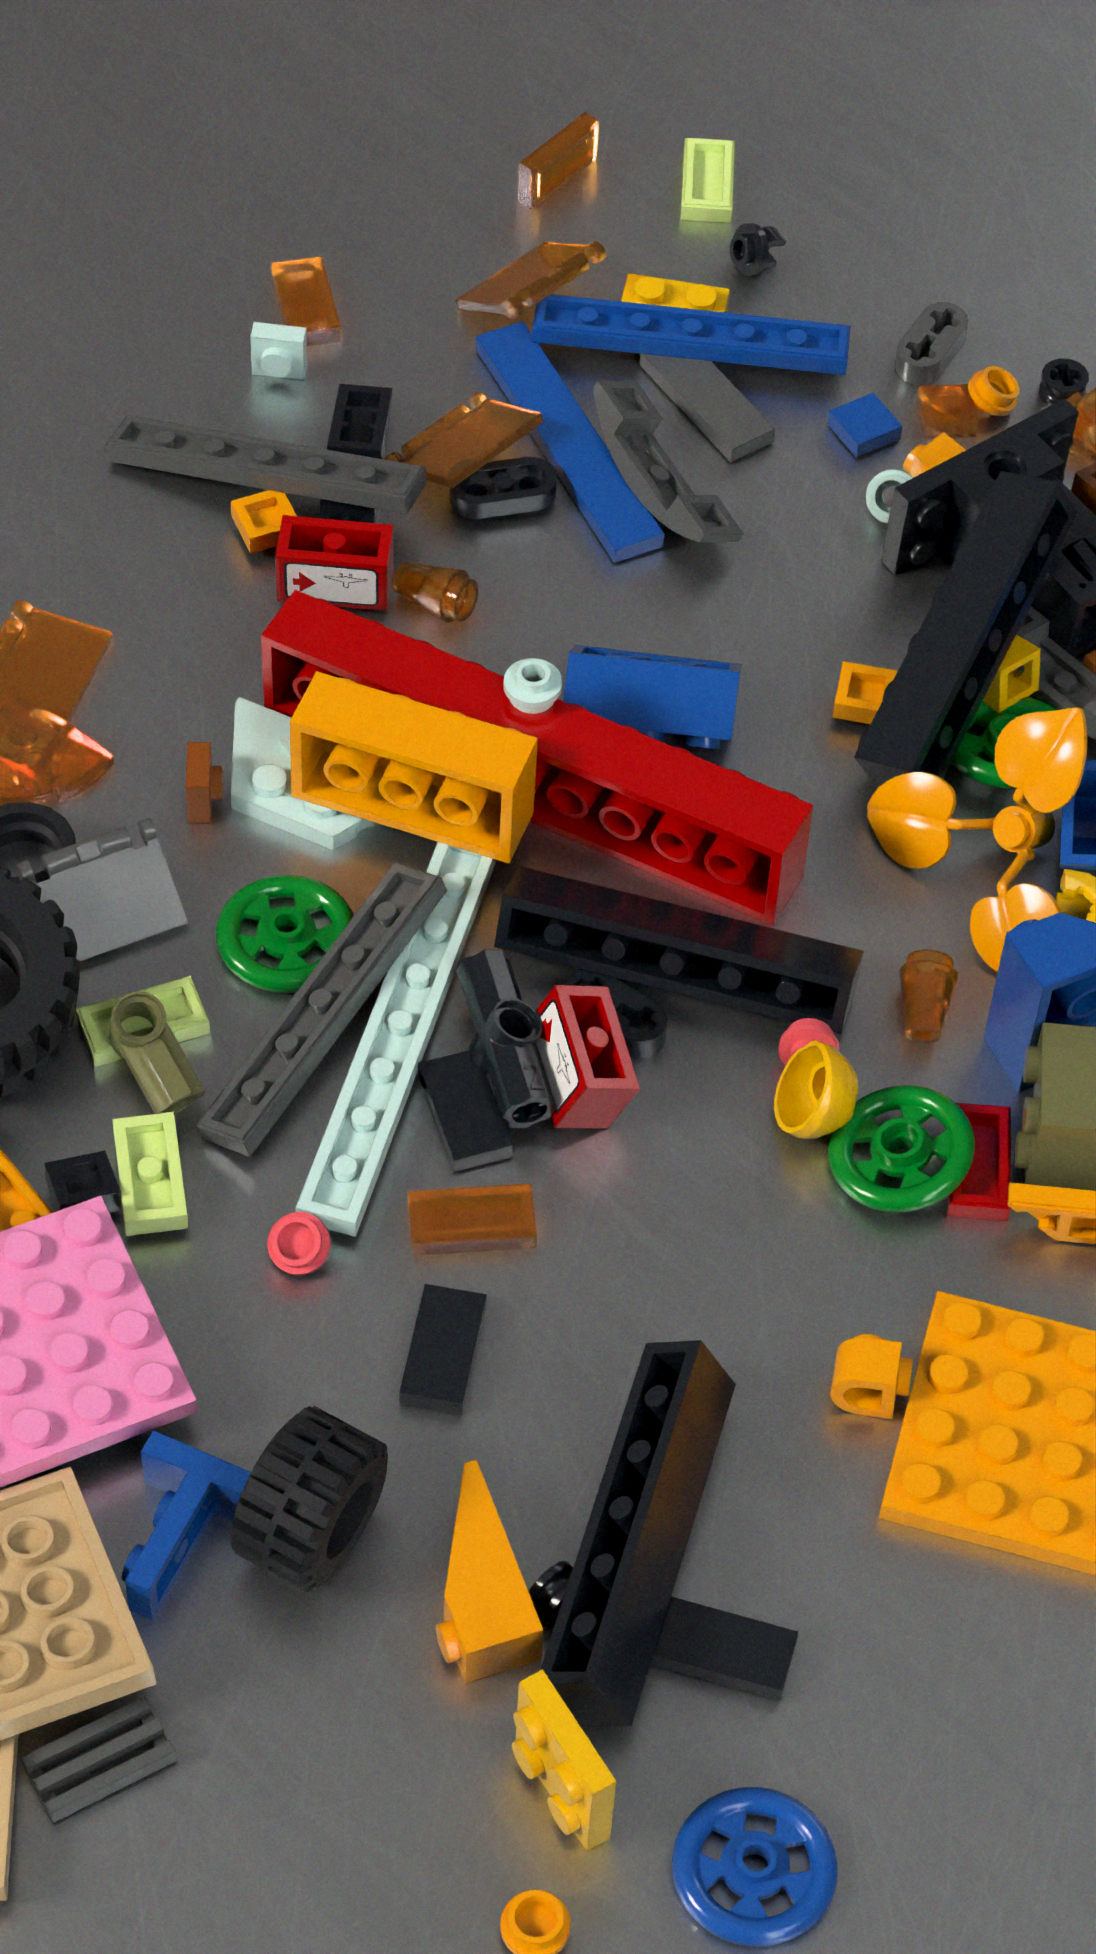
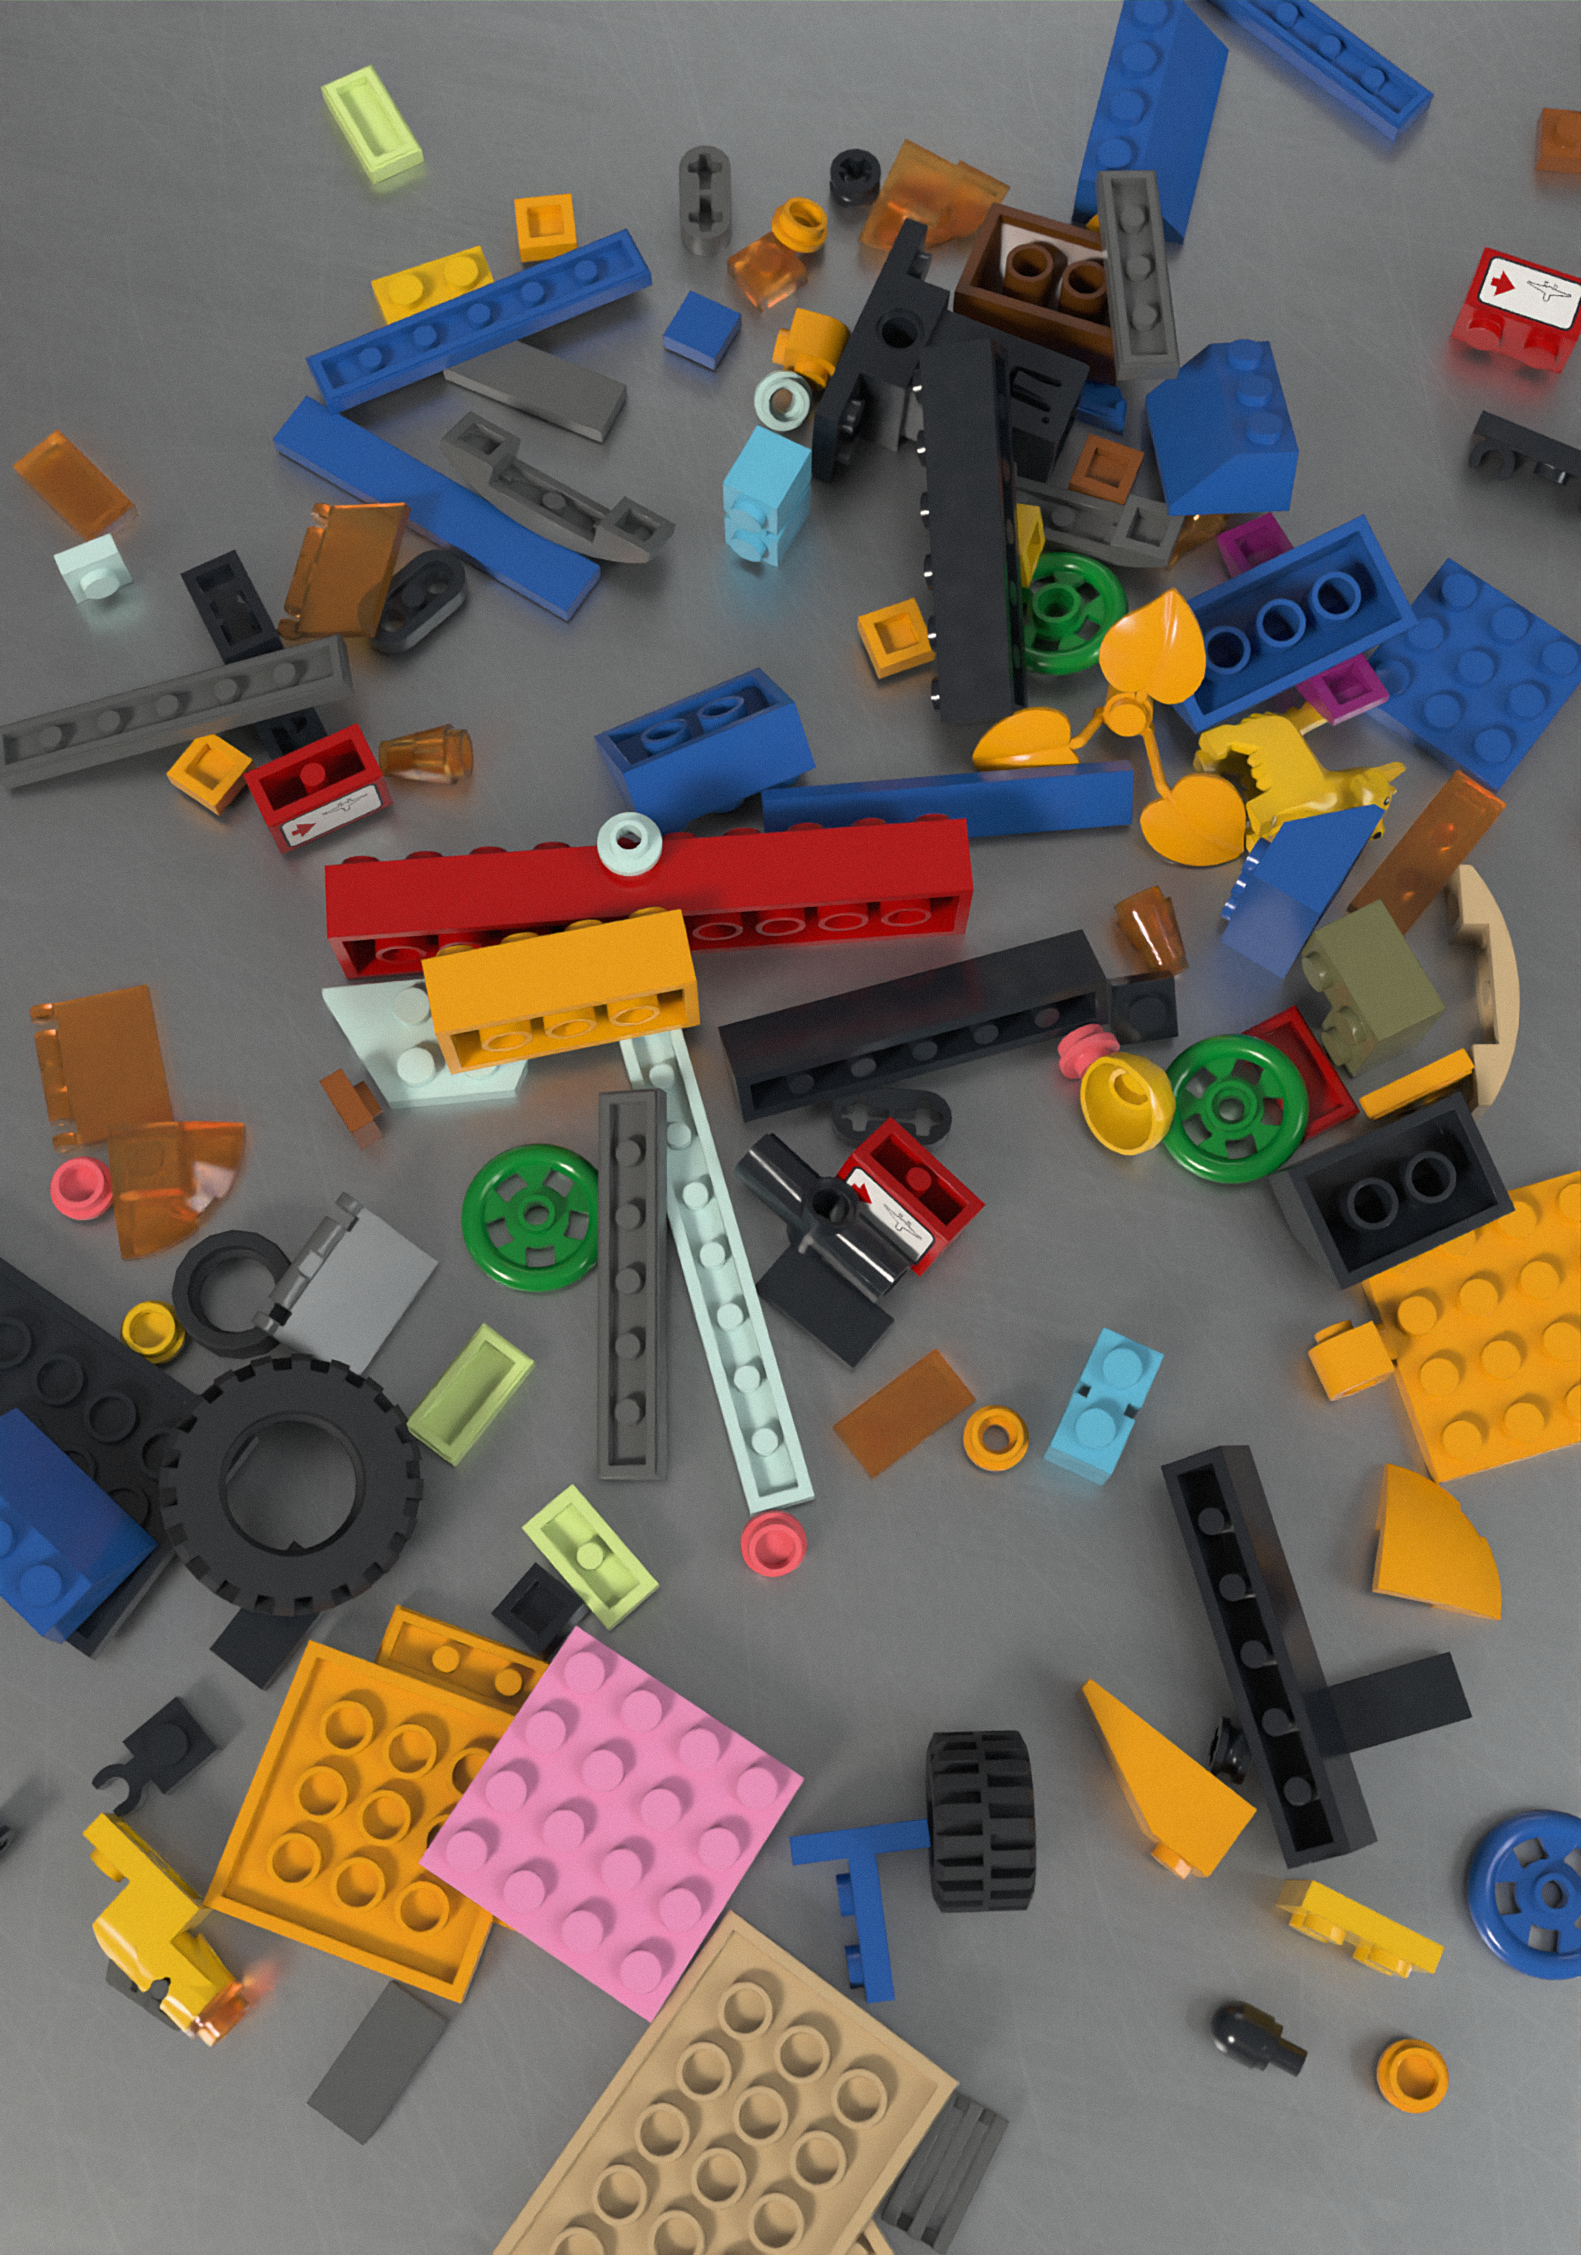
camera: 30 degrees left, 20 degrees up
olive piece [109,991,205,1114] -> none
black tile [399,1284,487,1414] -> none
clear orange piece [455,241,607,319] -> none
clear orange tile [518,112,599,209] -> none
black plate [730,223,786,276] -> none
none -> light orange plate [514,193,578,262]
none -> medium azure piece [723,425,812,568]
none -> blue tile [761,760,1134,838]
none -> light orange plate [963,1405,1029,1471]
none -> medium azure piece [1043,1327,1164,1486]
none -> black plate [1107,970,1179,1045]
none -> black cylinder [1209,2000,1308,2077]
none -> black slope [1267,1092,1516,1291]
none -> light orange brick [1372,1463,1502,1621]

